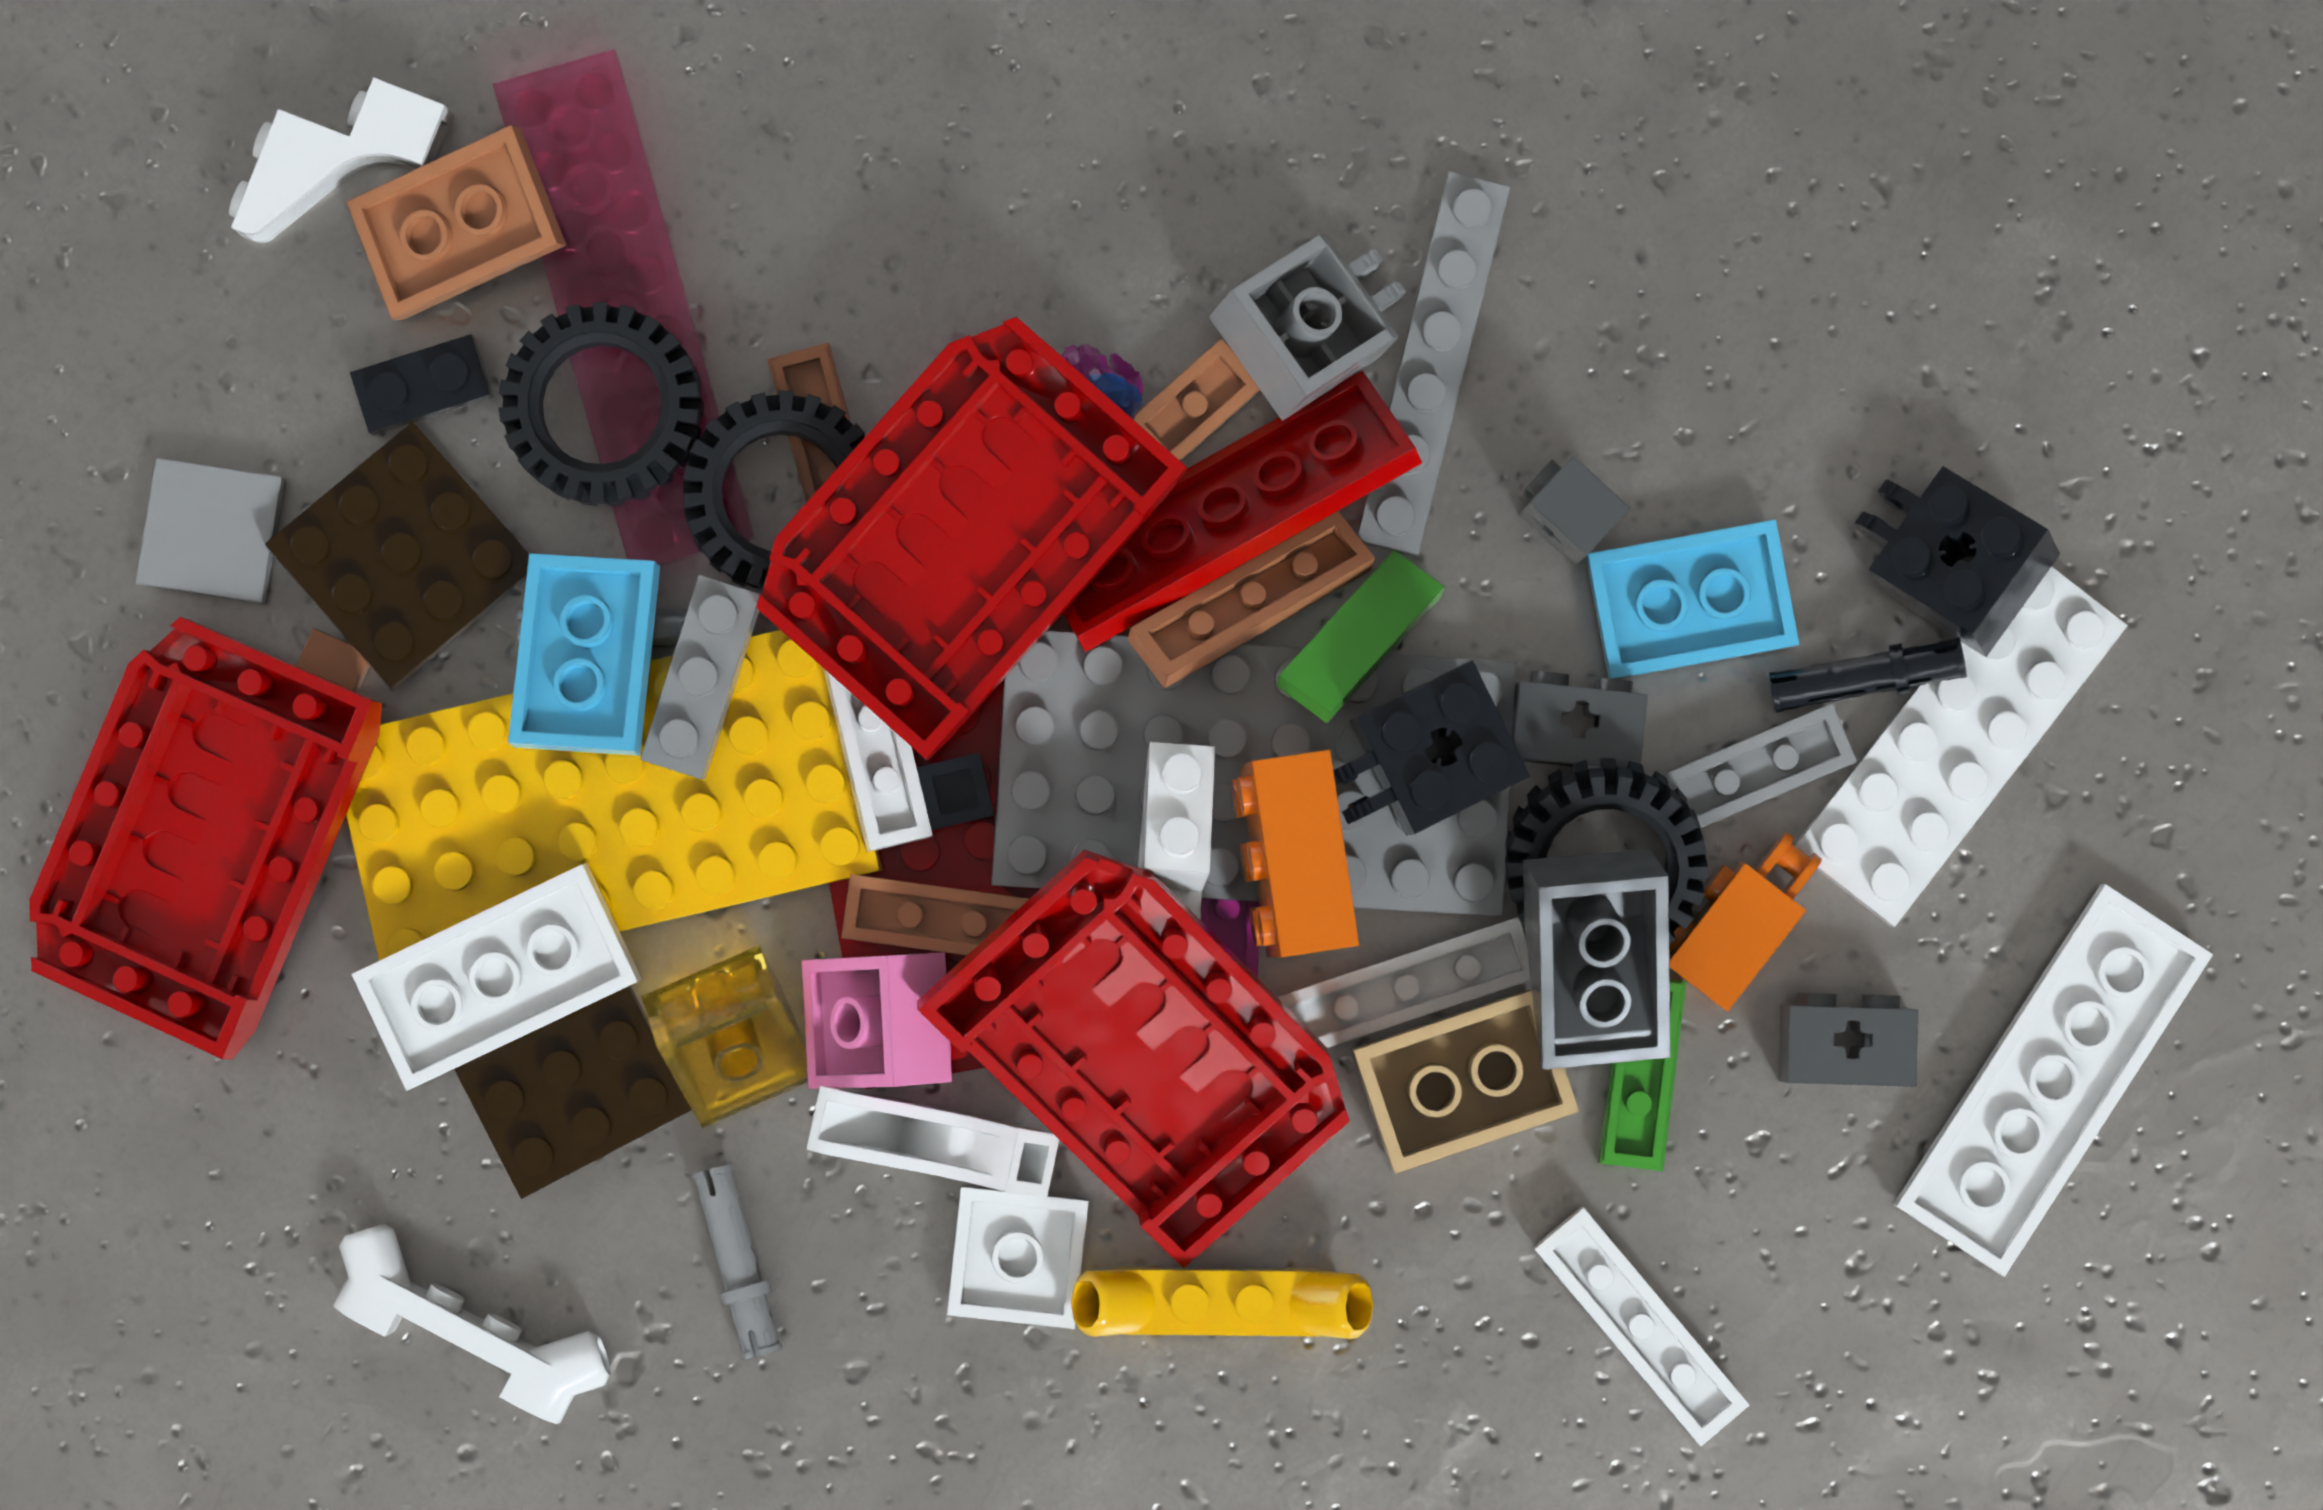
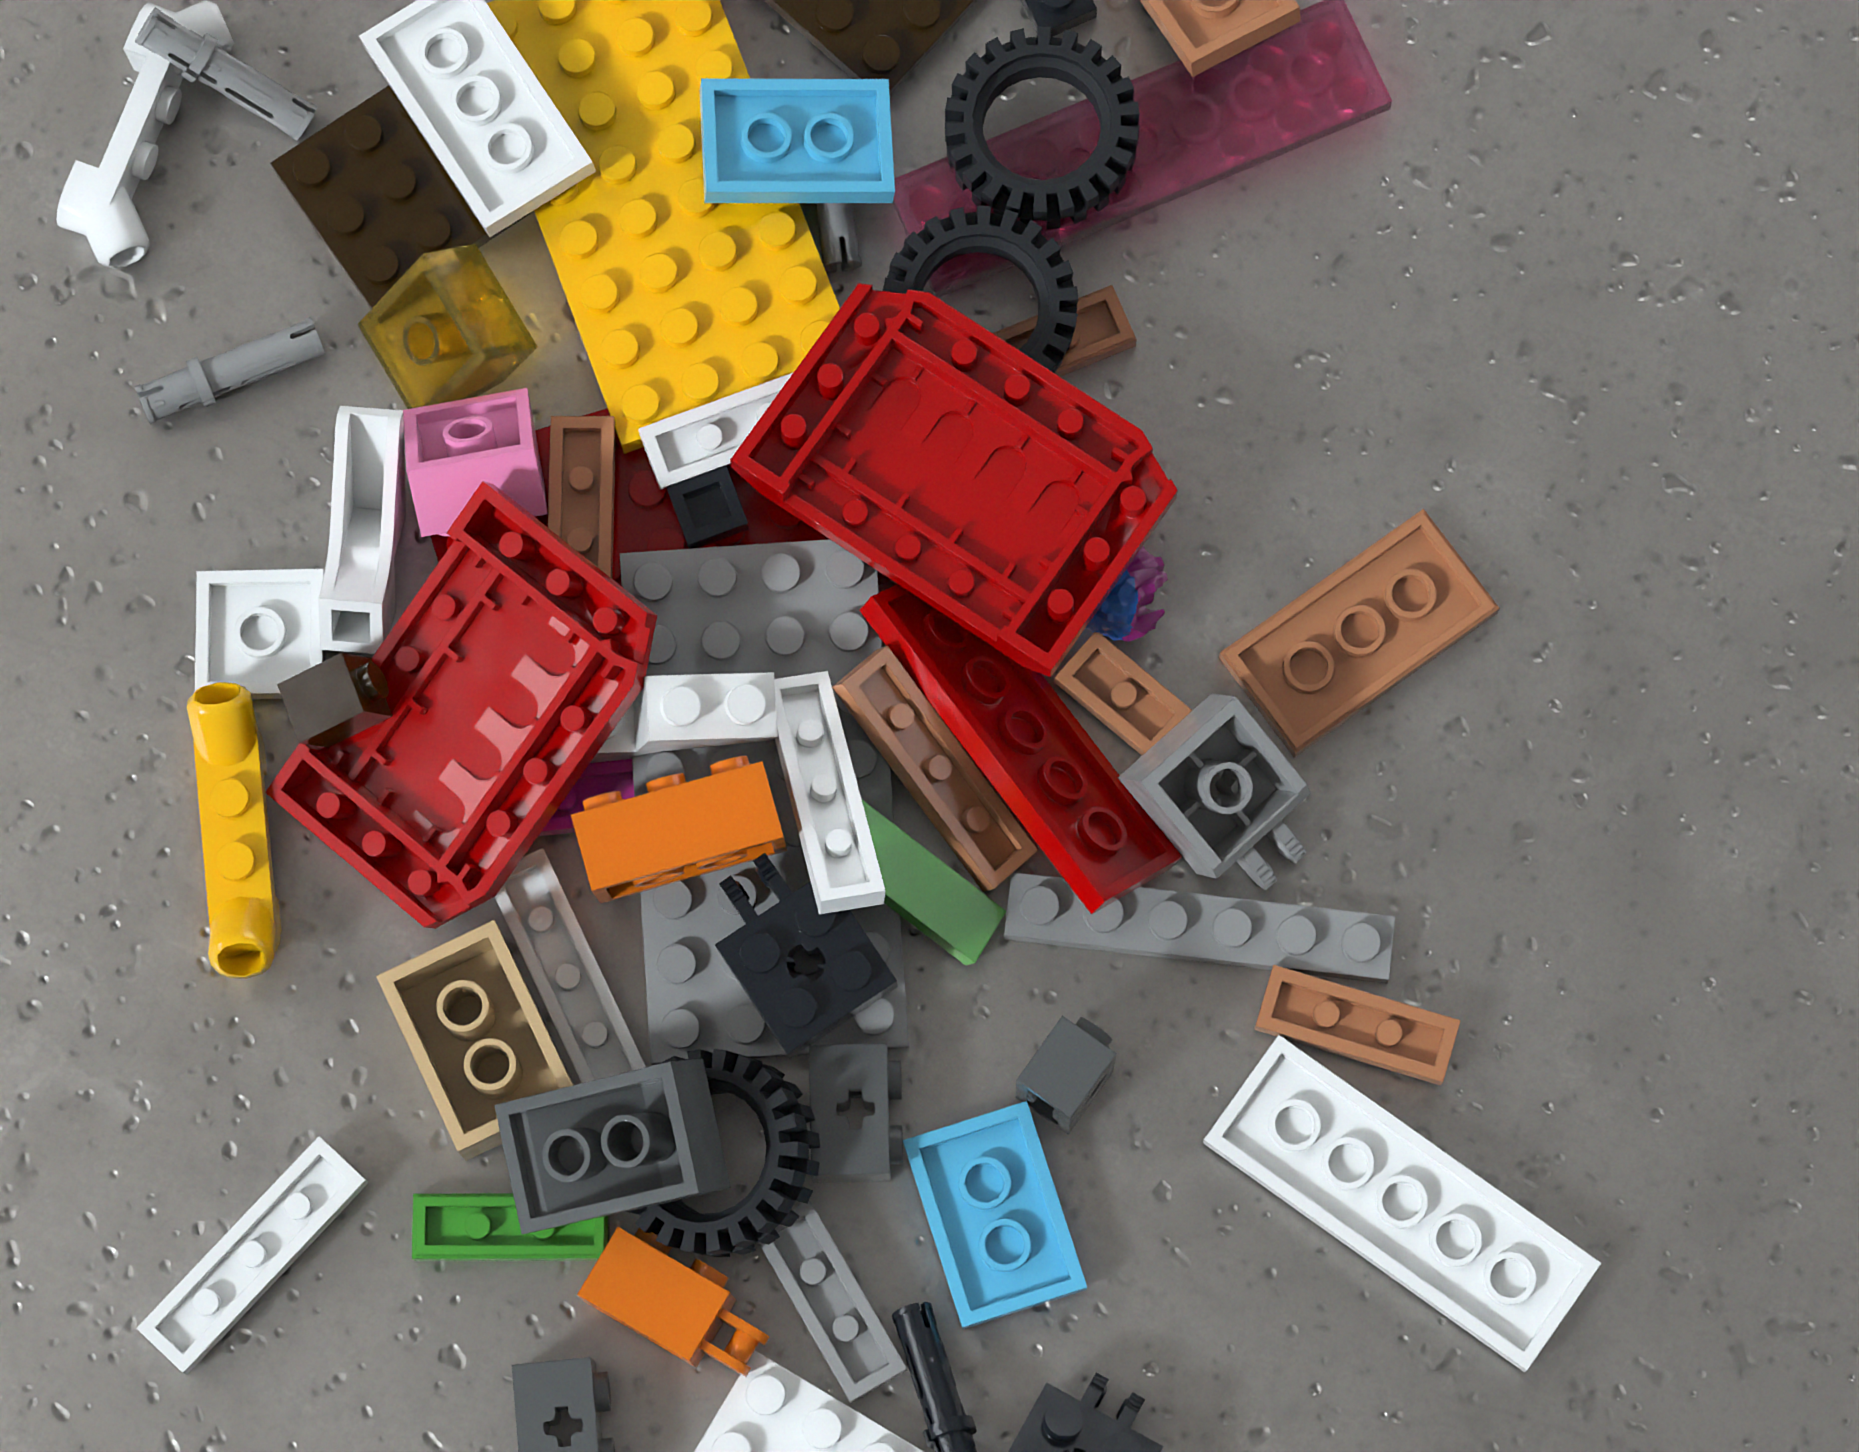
camera: 90 degrees right, 10 degrees down
light grey plate [640,575,759,780] -> none
none -> light grey pin [135,7,317,141]
none -> dark brown brick [277,653,392,747]
none -> white plate [774,671,885,914]
none -> white plate [1203,1035,1601,1372]
none -> nougat tile [1219,509,1500,758]
none -> nougat plate [1254,965,1461,1086]

